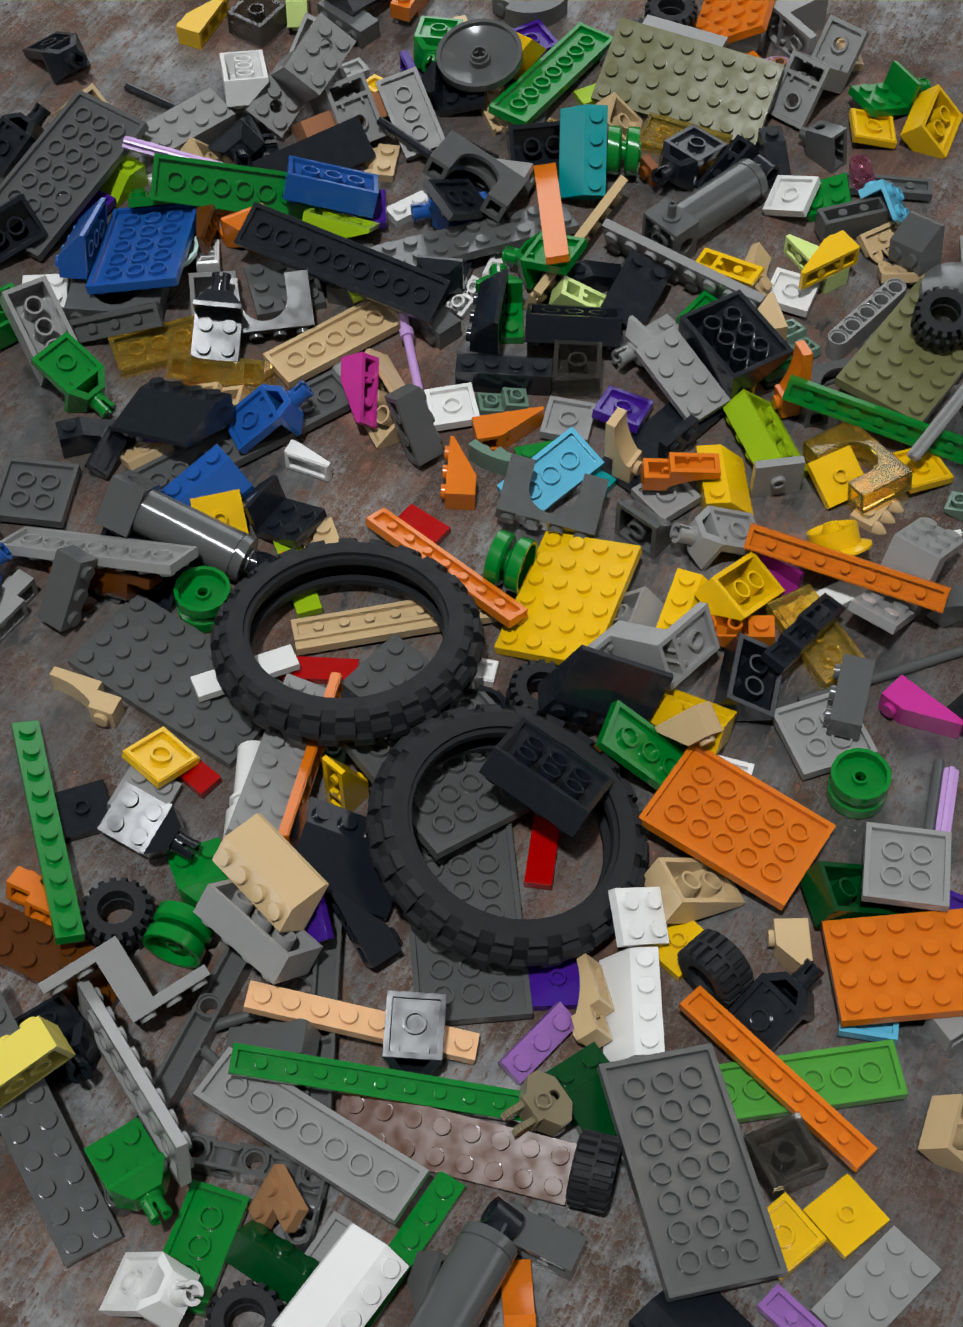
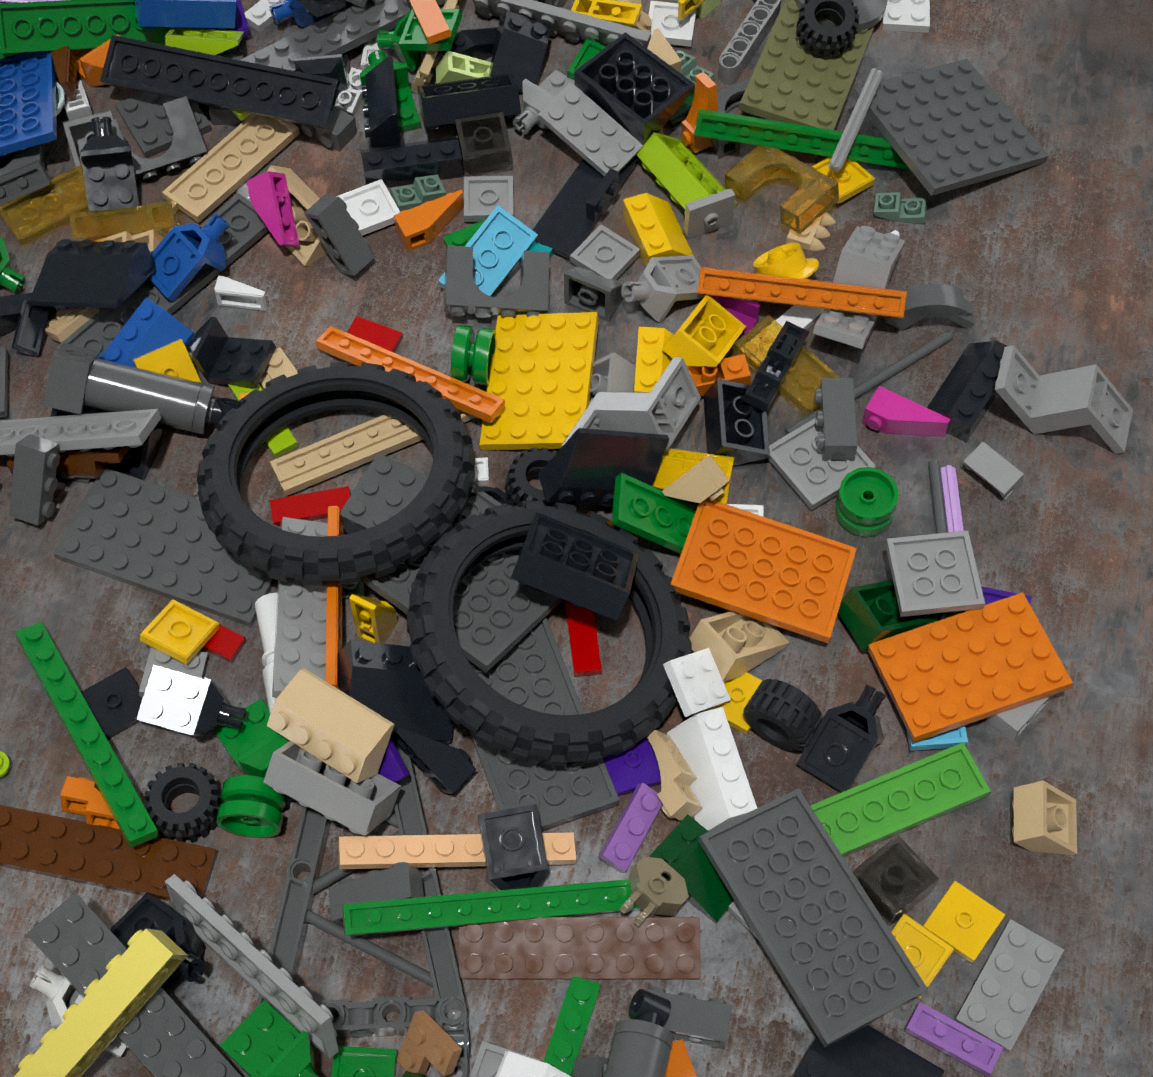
camera: 15 degrees left, 5 degrees up
light grey bracket [38,936,210,1024] -> none
tan slope [50,666,125,729] -> none
green wheel [174,566,231,633] -> none
white tile [190,644,300,702] -> none
light grey plate [193,1047,429,1225] -> none
lavender bar [398,313,427,405] -> none
orange slope [440,436,477,510] -> none
sand green slope [468,439,512,476] -> none
black tyre [566,1129,623,1215] -> none
dark purple plate [591,385,654,434] -> none
tan slope [604,407,642,483] -> none
orange slope [640,452,721,491] -> none
orange plate [679,985,878,1173] -> none
tan slope [767,918,813,973] -> none
yellow plate [805,445,871,510] -> none

